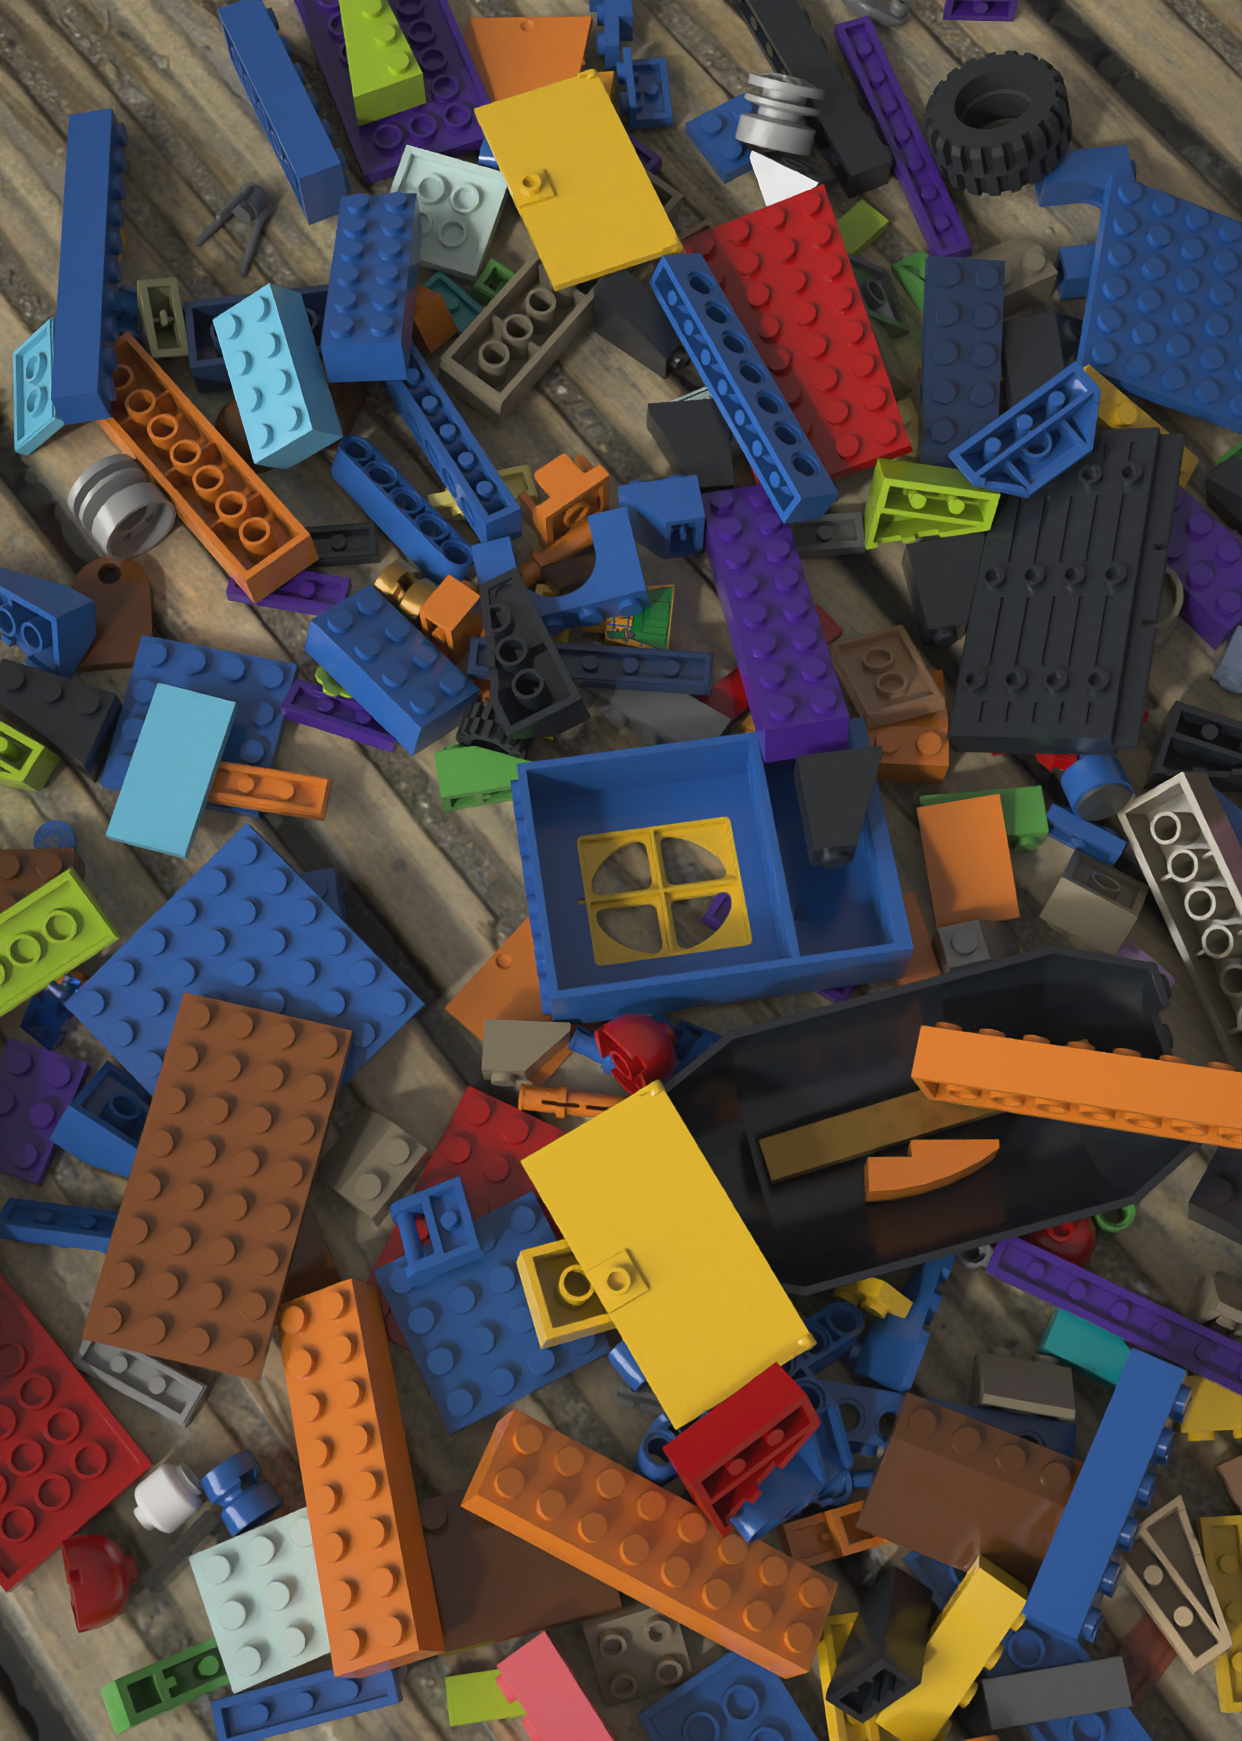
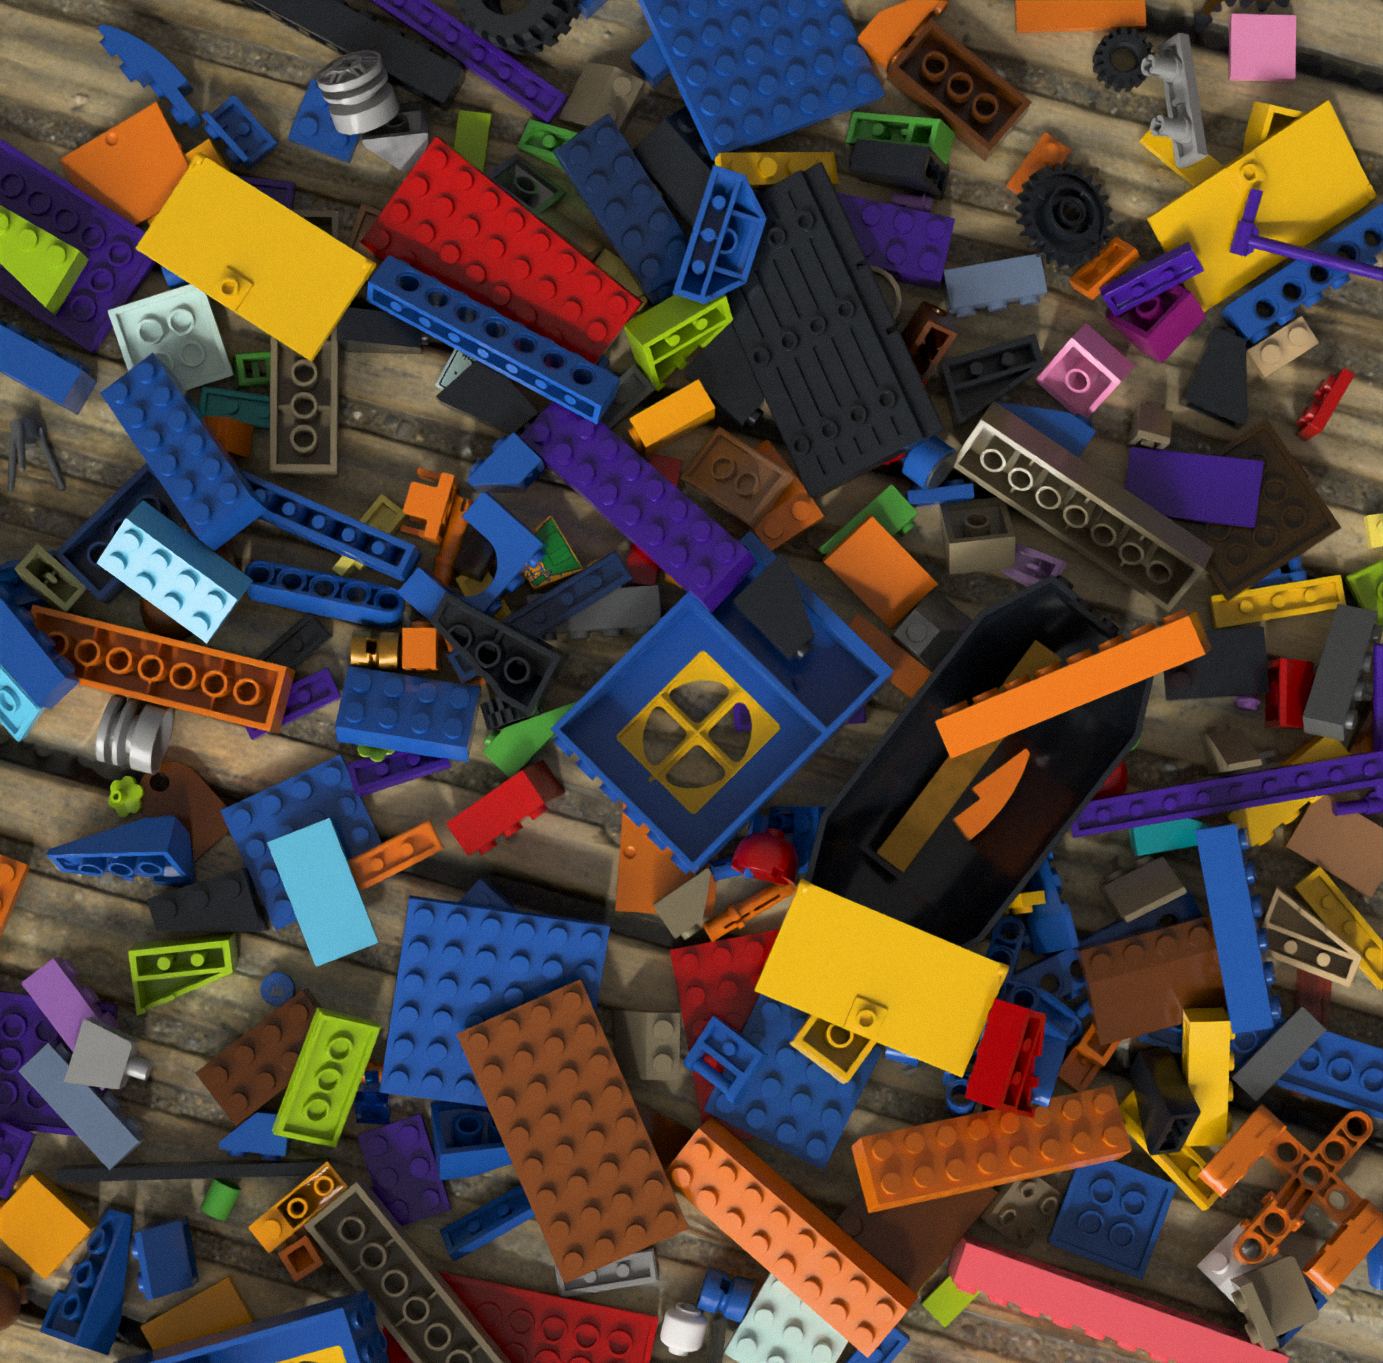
camera: 35 degrees left, 15 degrees up
none -> lime plant [108,776,145,817]
none -> red wedge [446,760,566,856]
none -> light orange brick [627,379,715,457]
none -> reddish brown torso [901,301,958,382]

